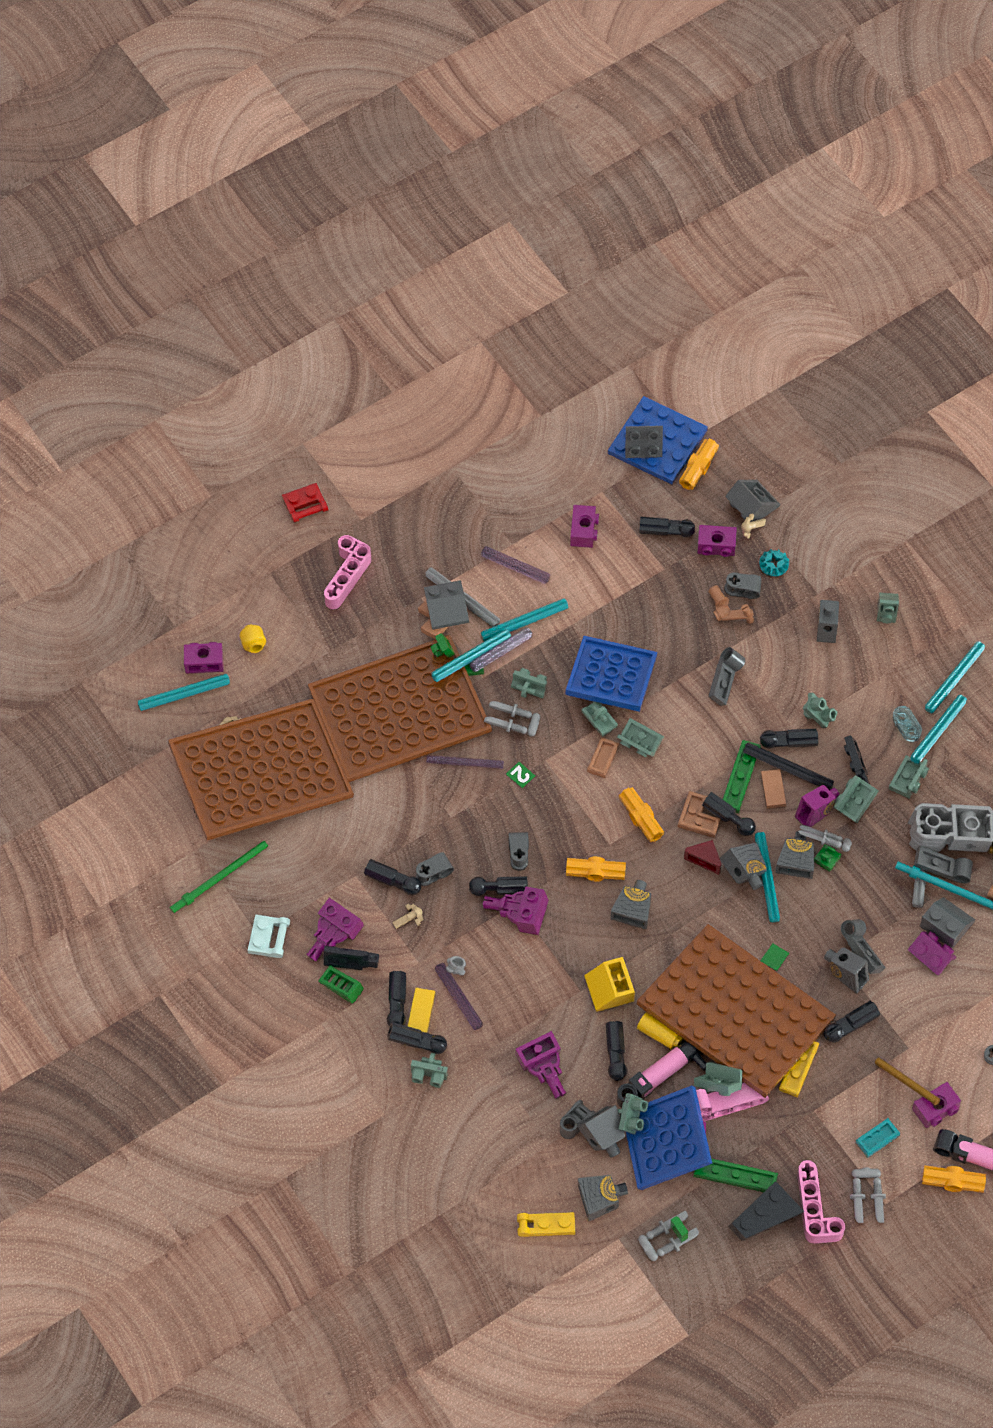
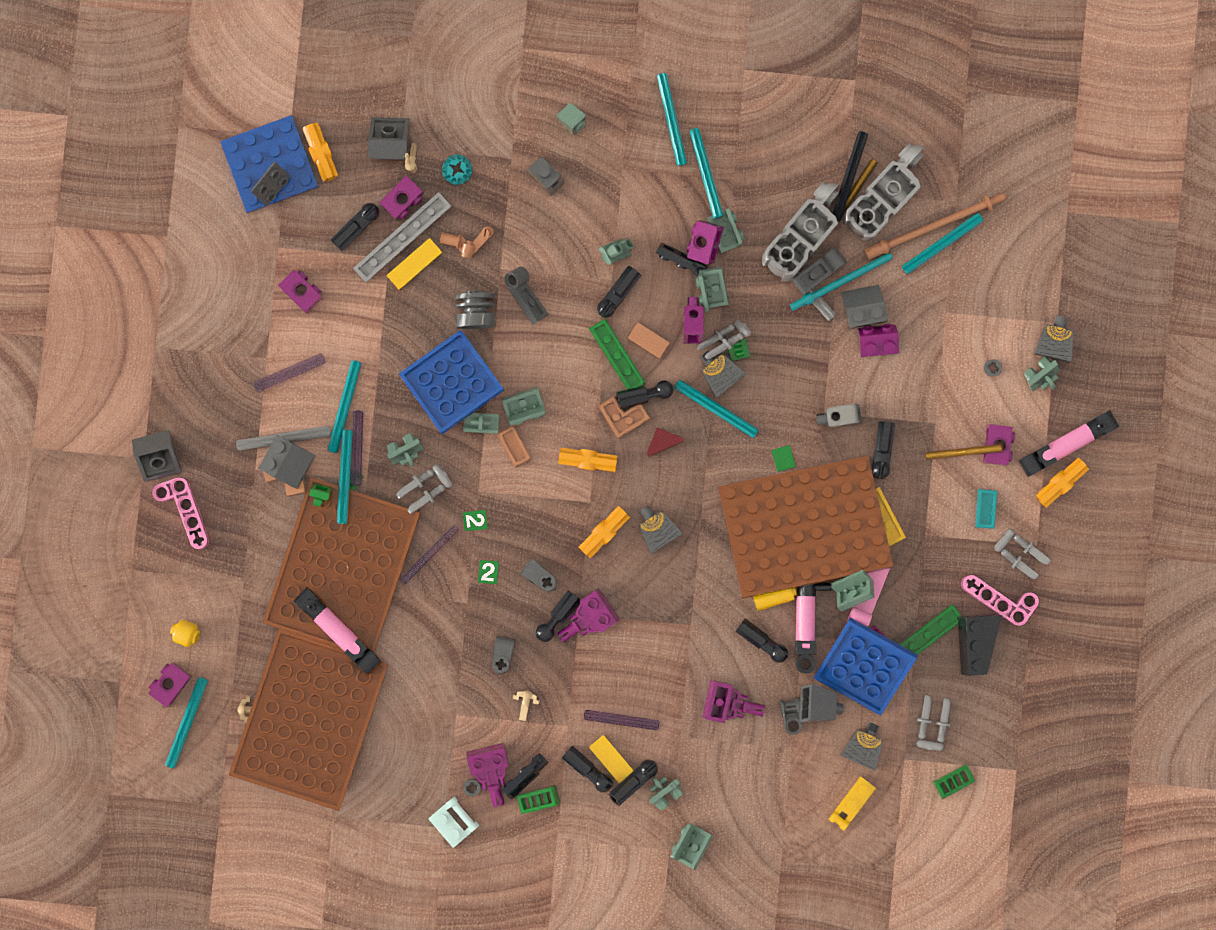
camera: 50 degrees left, 25 degrees up
green bar [169,841,268,913] -> none
red plate [282,483,329,523] -> none
black piece [364,859,422,896] -> none
light grey plate [446,956,466,975] -> none
yellow slope [584,957,635,1012] -> none
sand green hips [617,1093,649,1134] -> none
green tile [670,1216,688,1243] -> none
dark grey torso [719,843,767,890] -> none
dark grey piece [724,573,762,599] -> none
black axle [743,742,834,790] -> none
dark grey plate [841,919,886,974] -> none
clear light blue plate [892,706,922,742] -> none
none -> dark grey slope [132,430,181,482]
none -> piece [293,587,382,675]
none -> light grey plate [353,192,452,283]
none -> yellow tile [386,238,442,290]
none -> dark grey wheel [455,291,496,329]
none -> dark grey bush [463,779,481,797]
none -> green sticker [478,560,499,584]
none -> sand green bracket [671,823,714,870]
none -> magenta brick [687,220,724,264]
none -> green slope [932,764,975,799]

